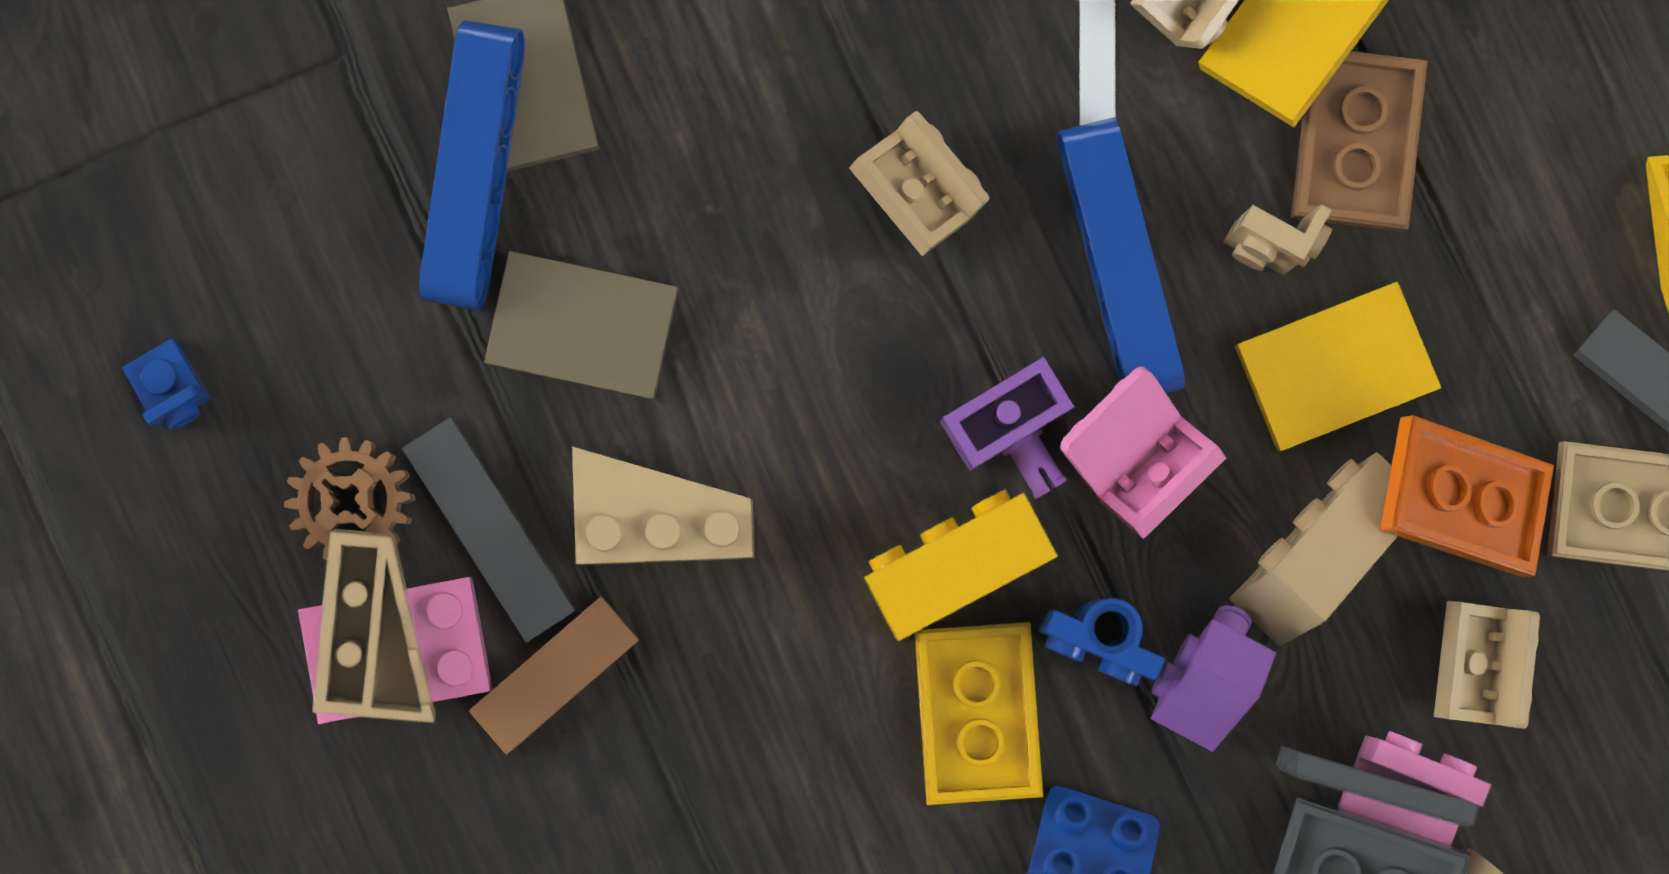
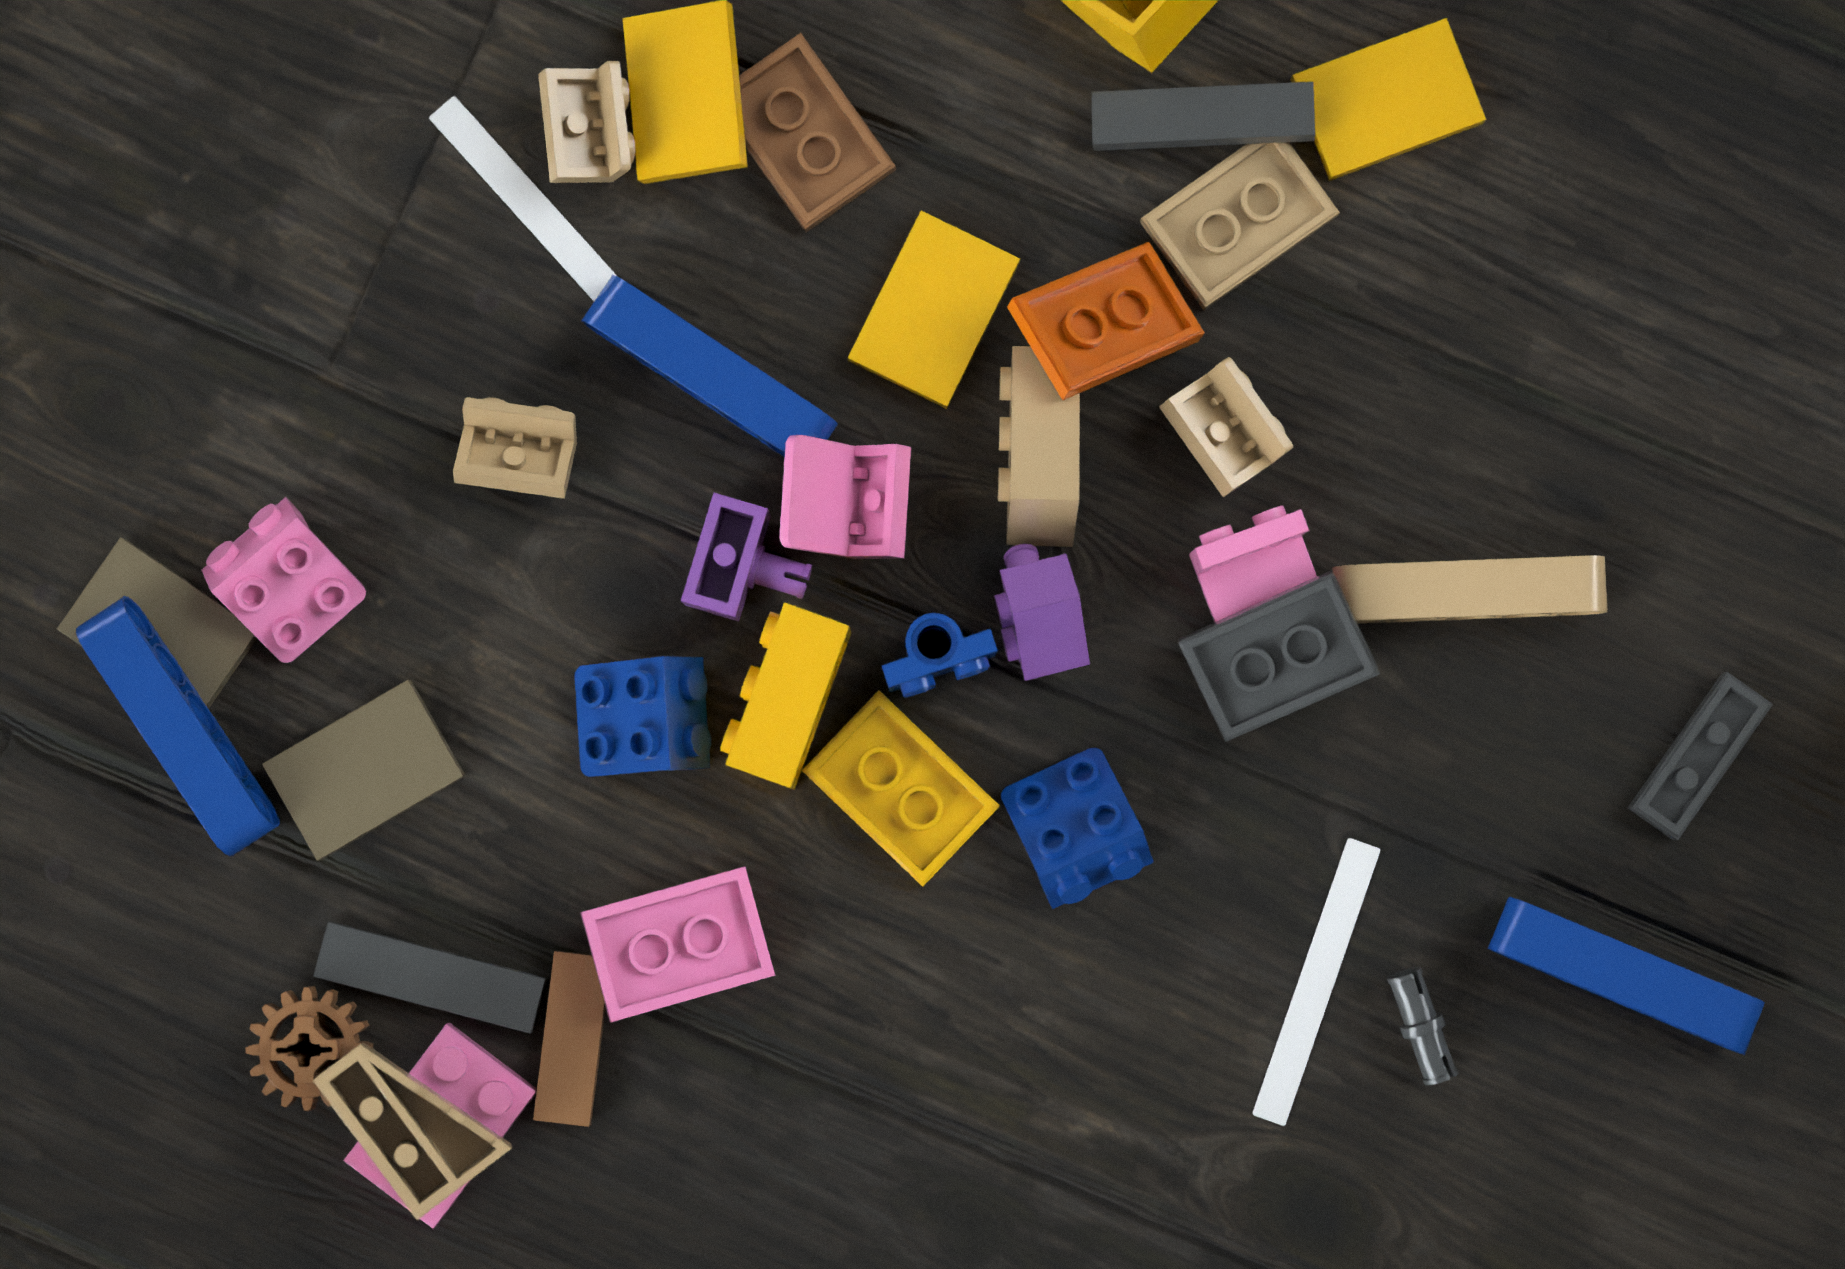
camera: 45 degrees left, 0 degrees up
blue bracket [122,338,211,431] -> none
tan wedge [572,447,755,565] -> none
tan bracket [1223,204,1332,275] -> none
dark grey tile [1276,746,1479,828] -> none
none -> bright pink bracket [202,497,366,663]
none -> blue bracket [575,656,711,777]
none -> bright pink plate [581,867,775,1022]

